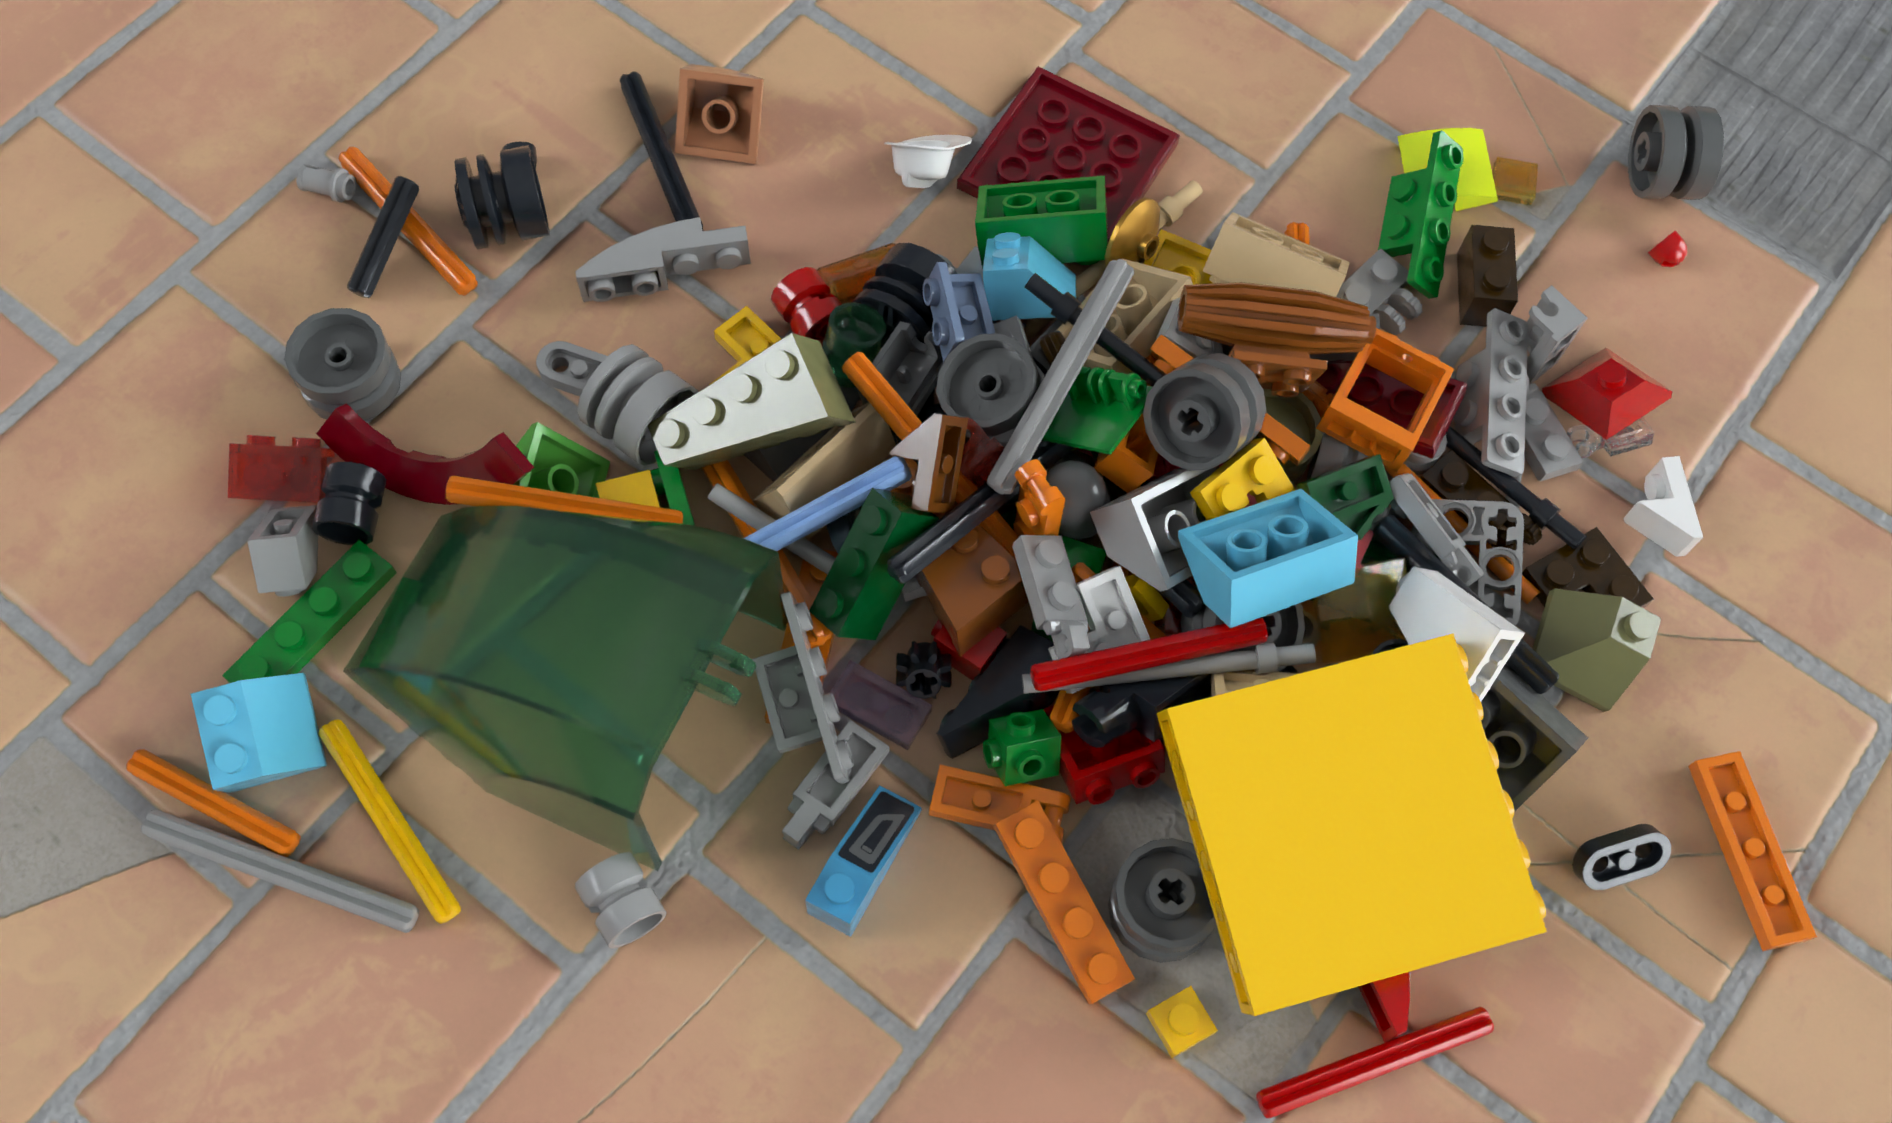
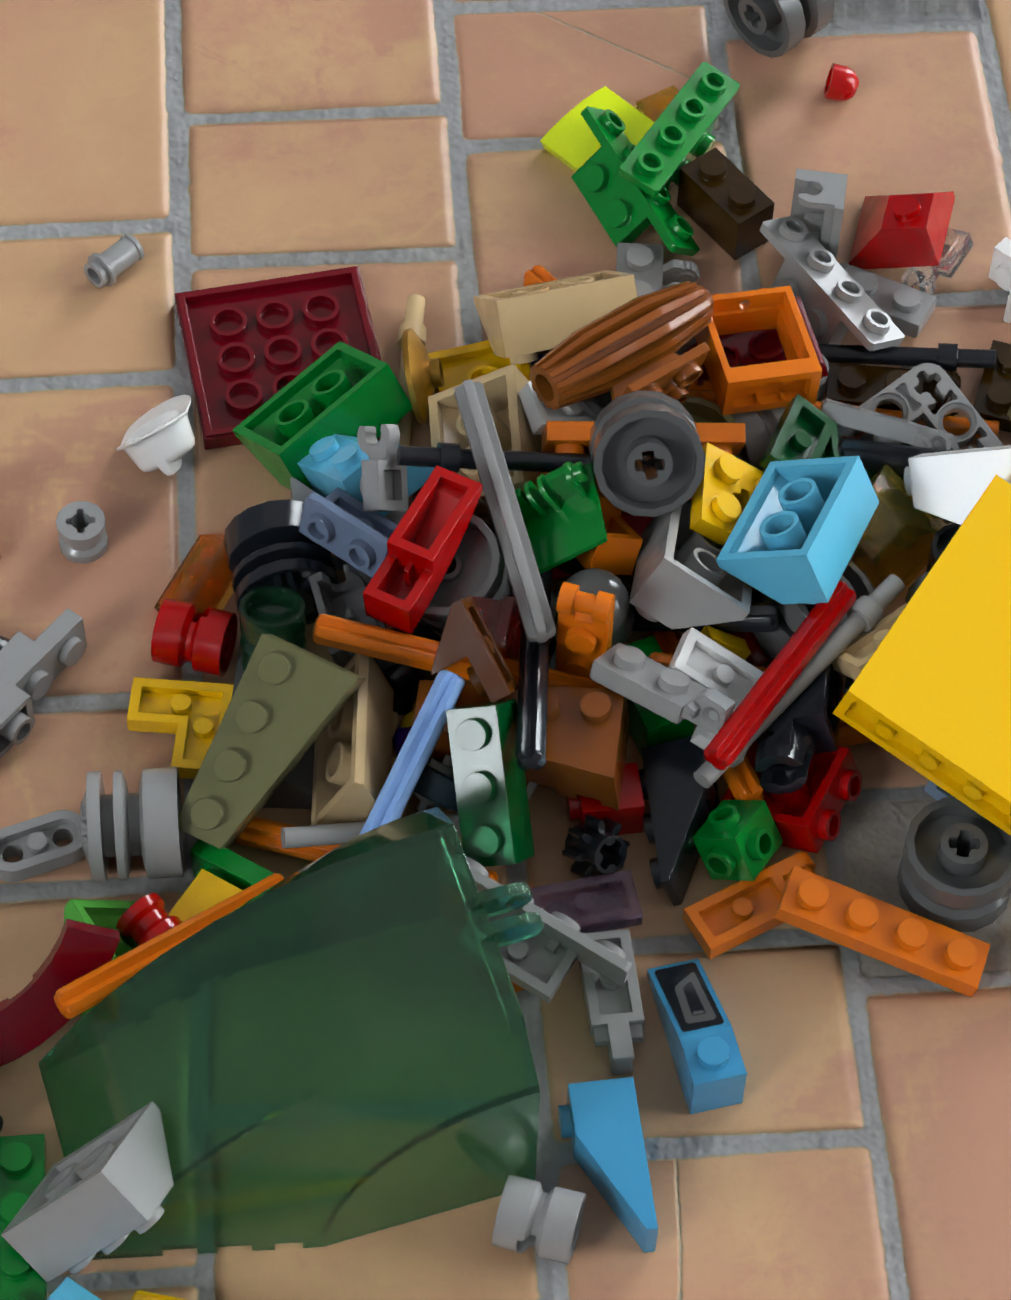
camera: 40 degrees left, 10 degrees down
none -> light grey slope [1,1101,174,1283]
none -> light grey wheel [56,501,108,564]
none -> light grey pin [84,234,144,288]
none -> red wheel [116,892,183,947]
none -> light grey plate [357,424,408,512]
none -> red slope [363,465,483,634]
none -> dark azure slope [558,1077,658,1253]
none -> green bracket [618,62,740,197]

